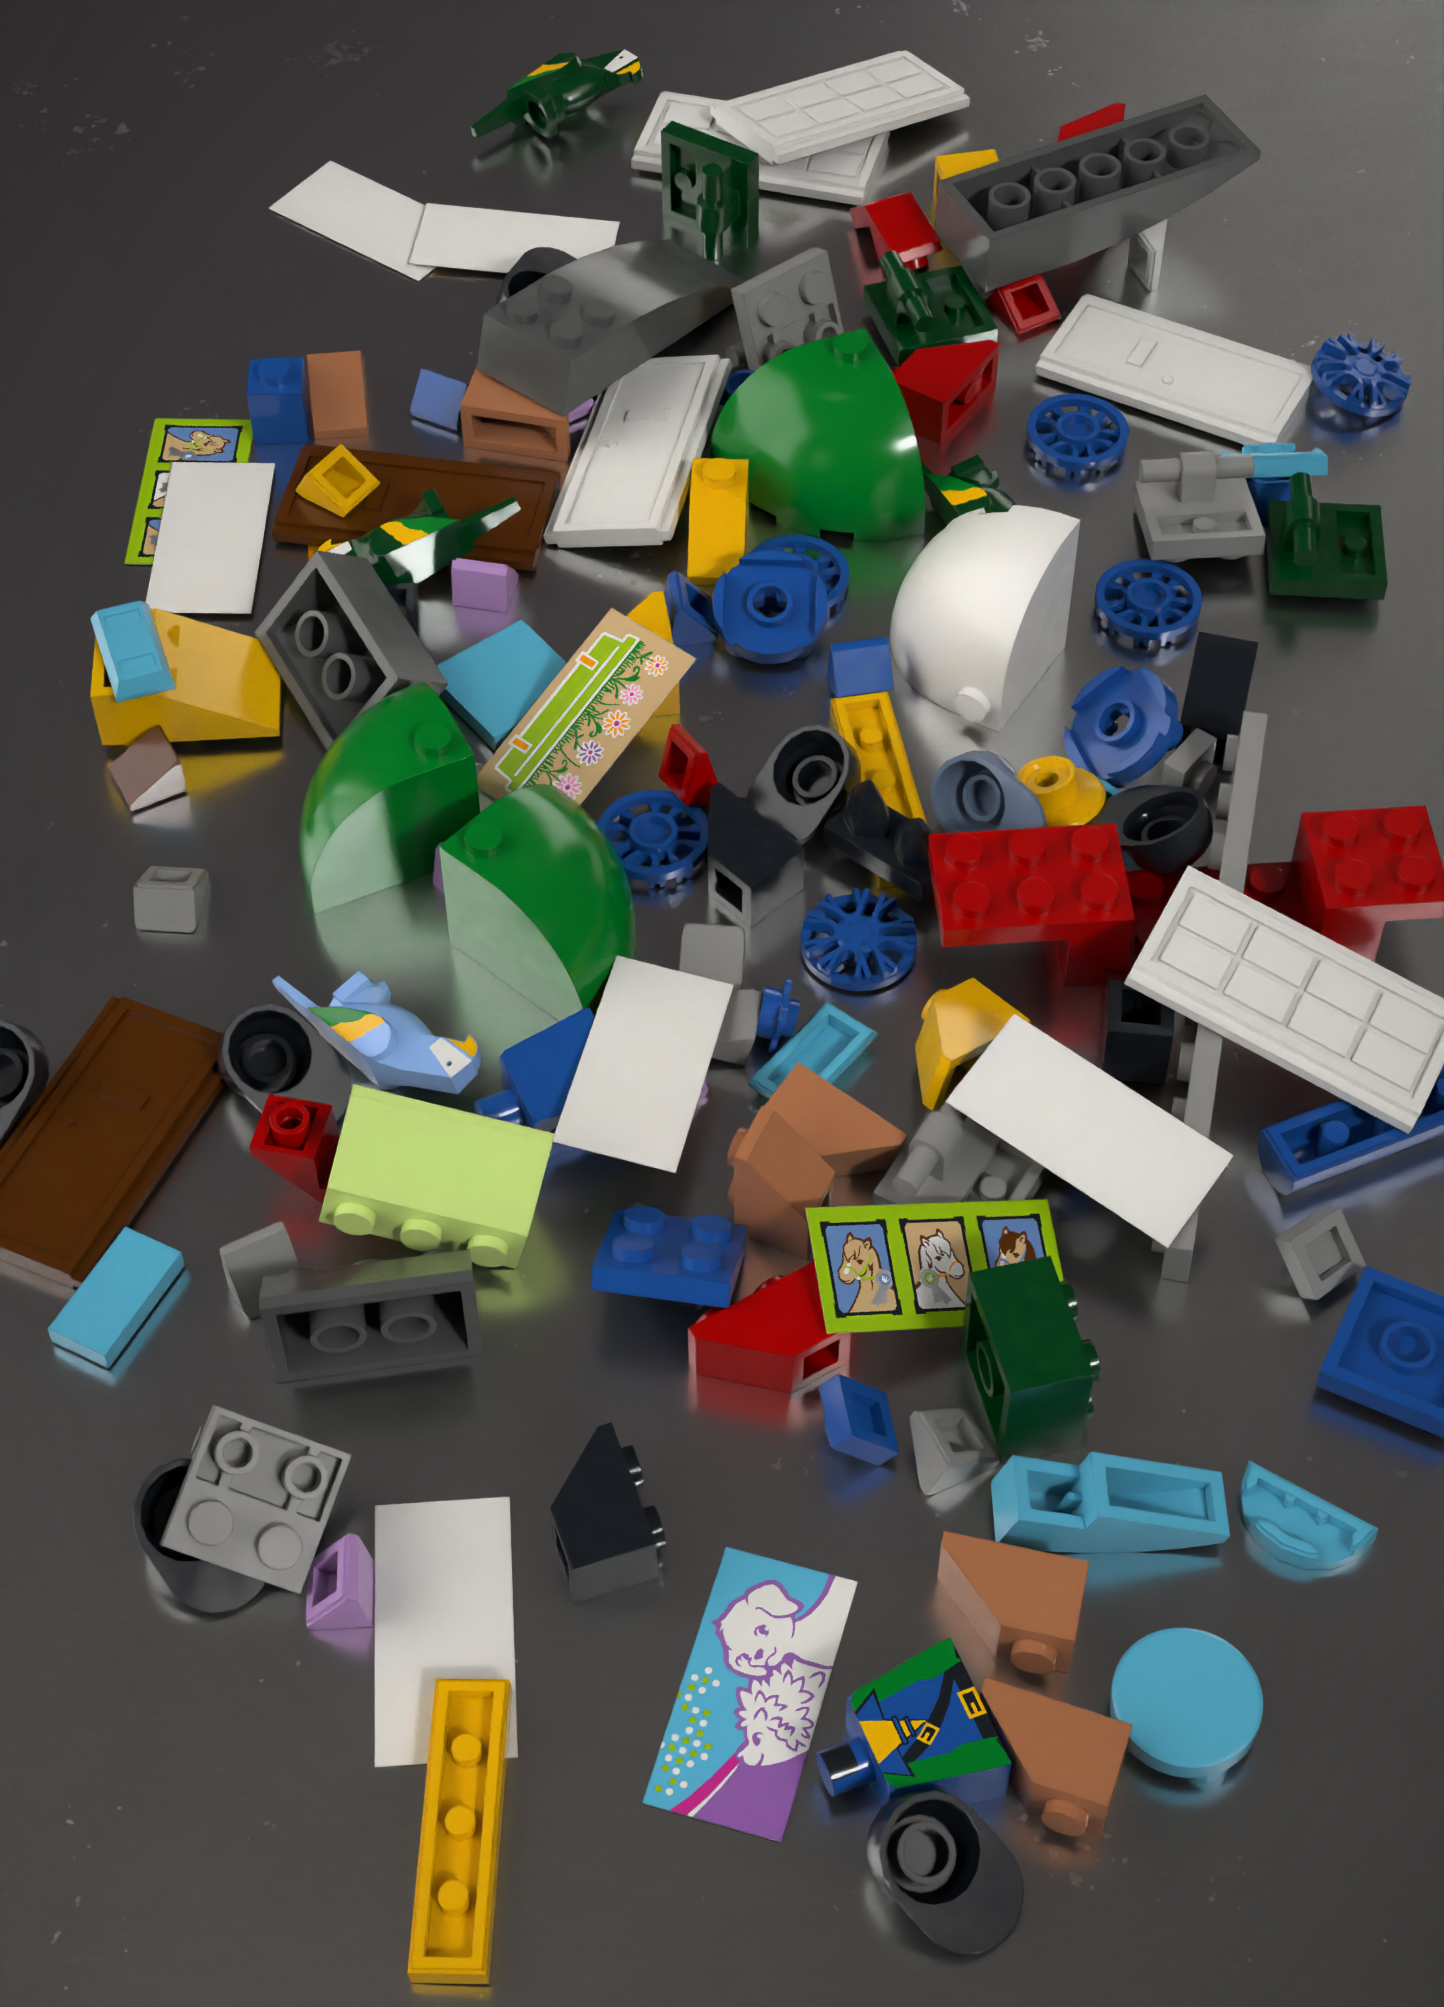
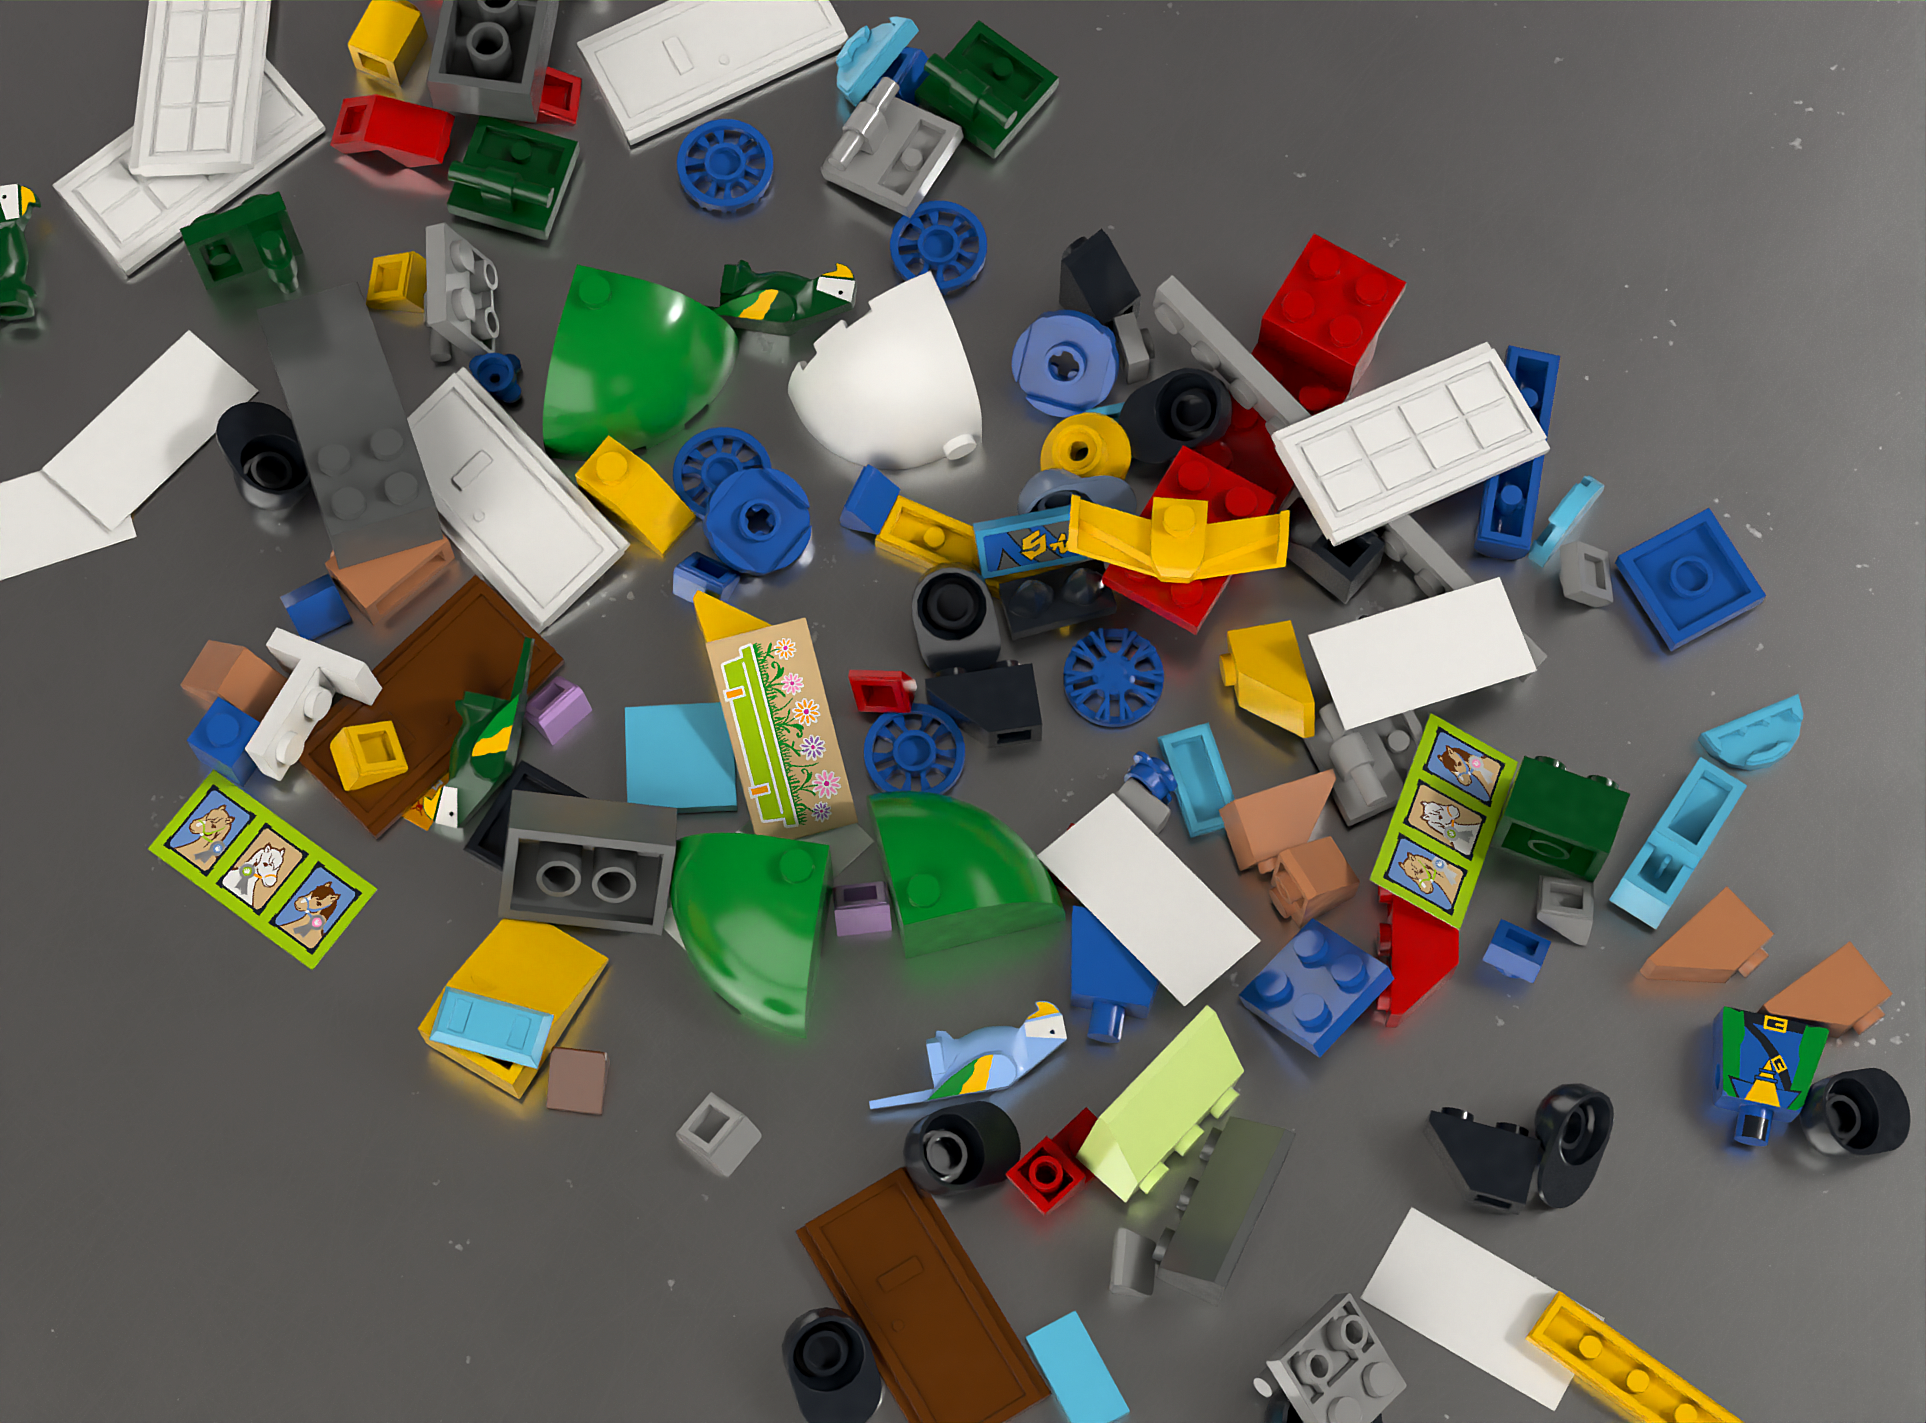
camera: 55 degrees left, 20 degrees up
white sticker [146,462,275,614] -> none
lavender slope [306,1533,374,1630] -> none
sticker [642,1547,858,1842] -> none
light grey slope [679,923,745,991] -> none
red slope [891,340,1000,444] -> none
medium azure tile [1109,1628,1263,1783] -> none
none -> white bracket [245,628,382,781]
none -> tile [973,505,1088,579]
none -> yellow plate [1067,494,1290,584]
none -> medium azure tile [1528,475,1605,568]
none -> black cap [1534,1083,1614,1208]

